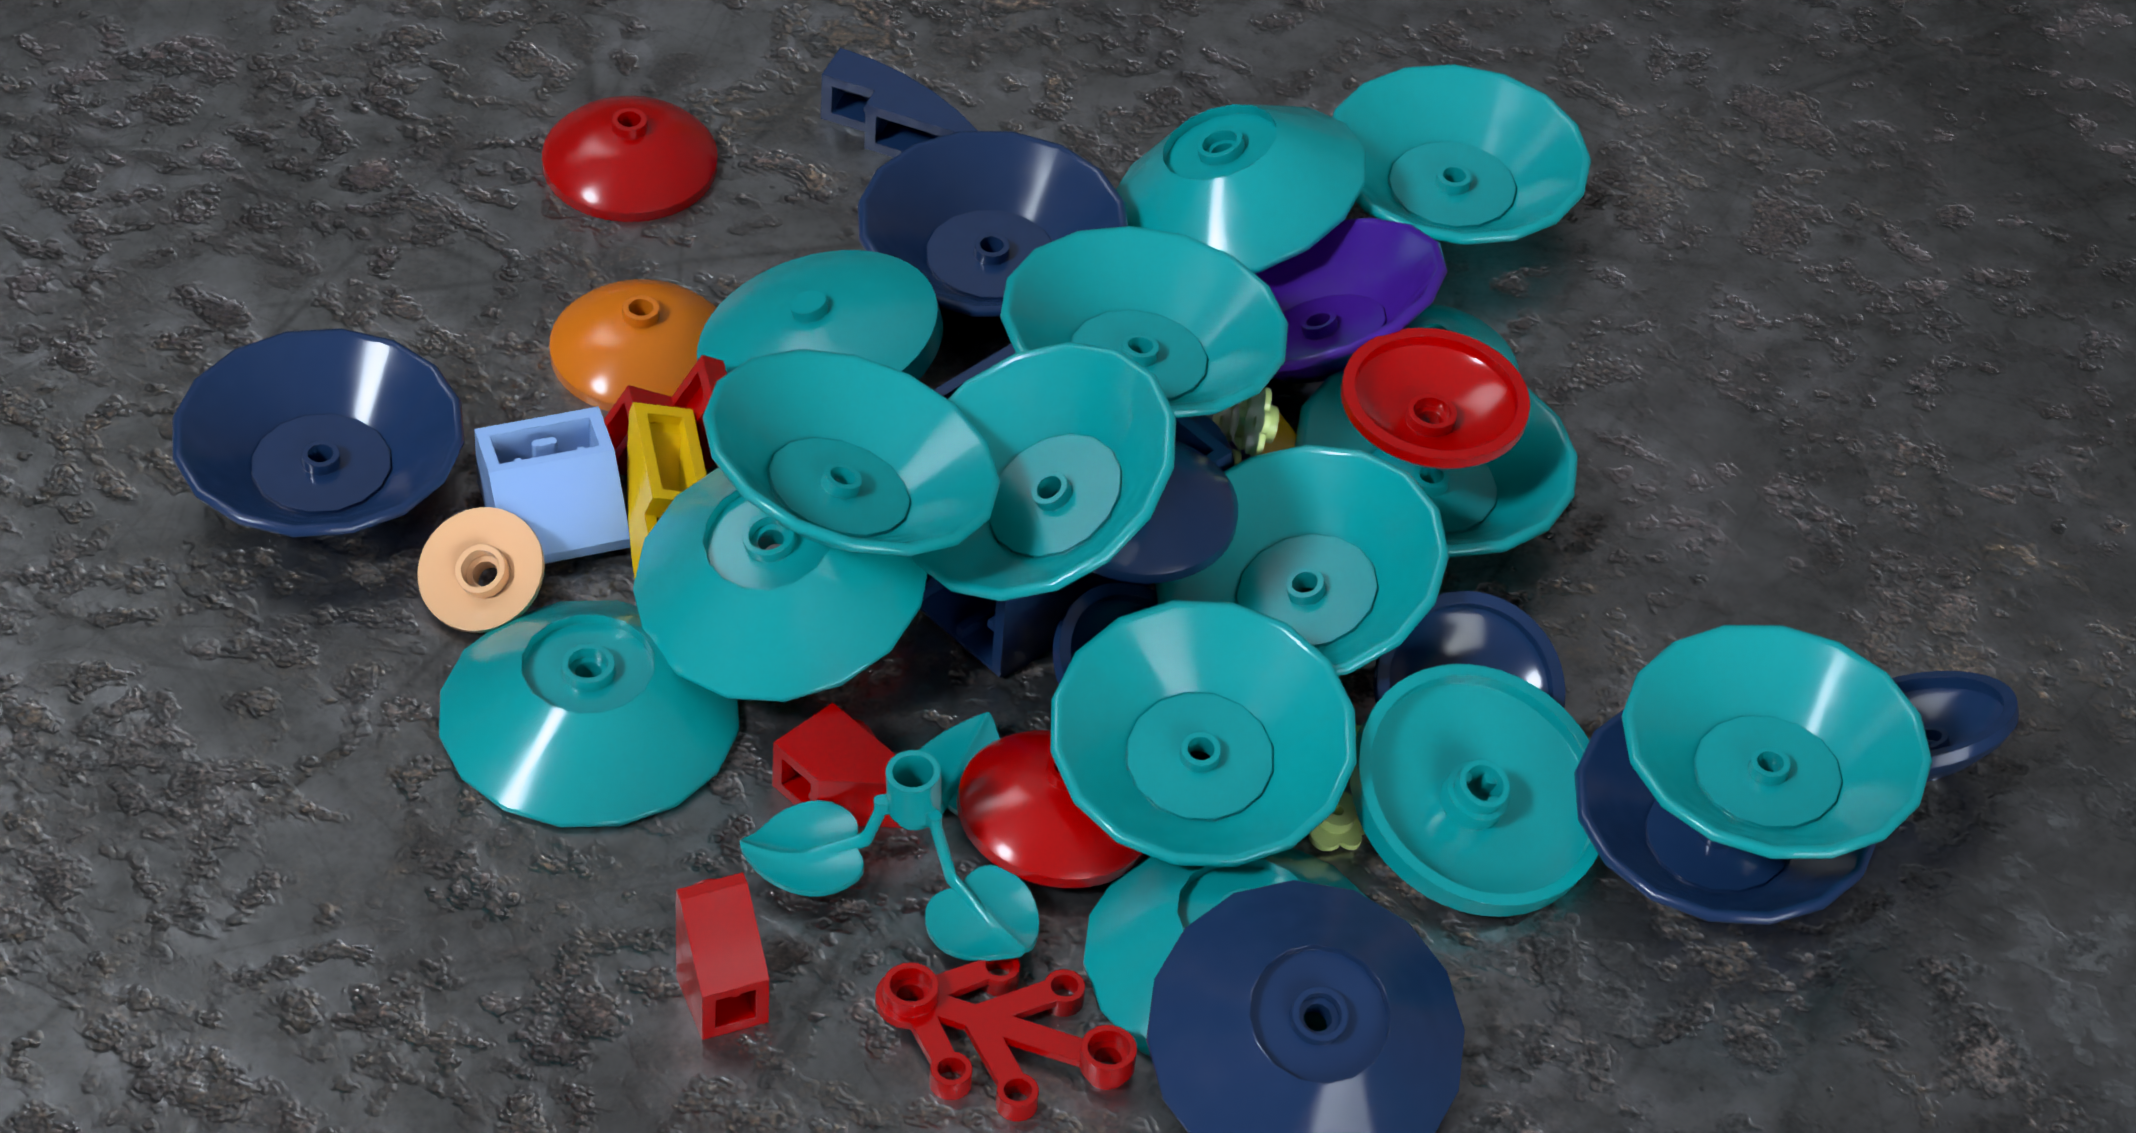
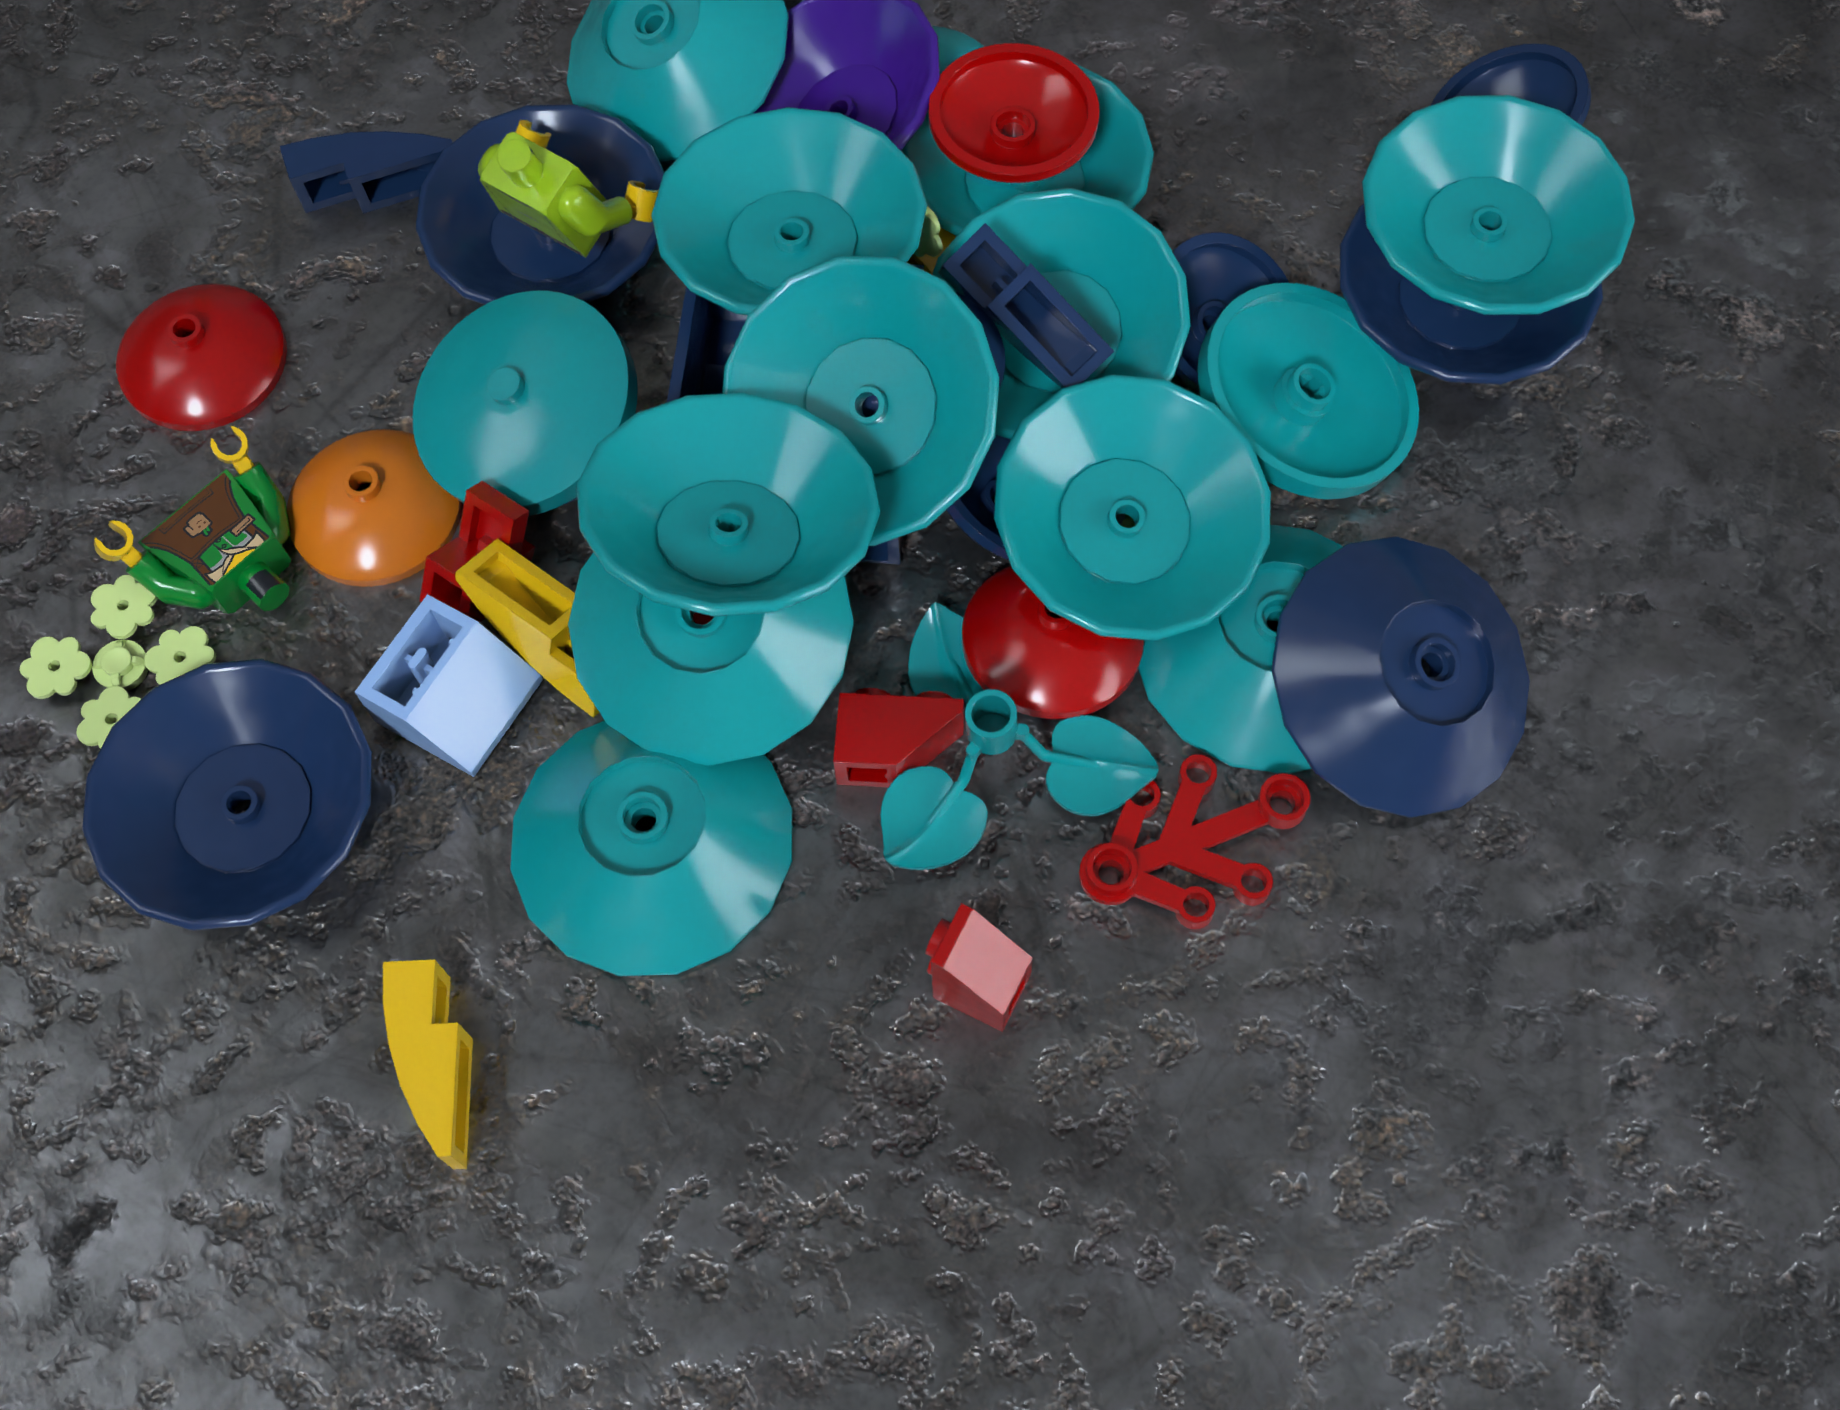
camera: 35 degrees left, 20 degrees up
light nougat dish [417,507,545,633] -> none
none -> yellowish green plant [20,575,216,749]
none -> torso [94,426,291,614]
none -> yellow slope [383,959,473,1170]
none -> lime torso [478,120,659,258]
none -> dark blue slope [938,223,1114,388]

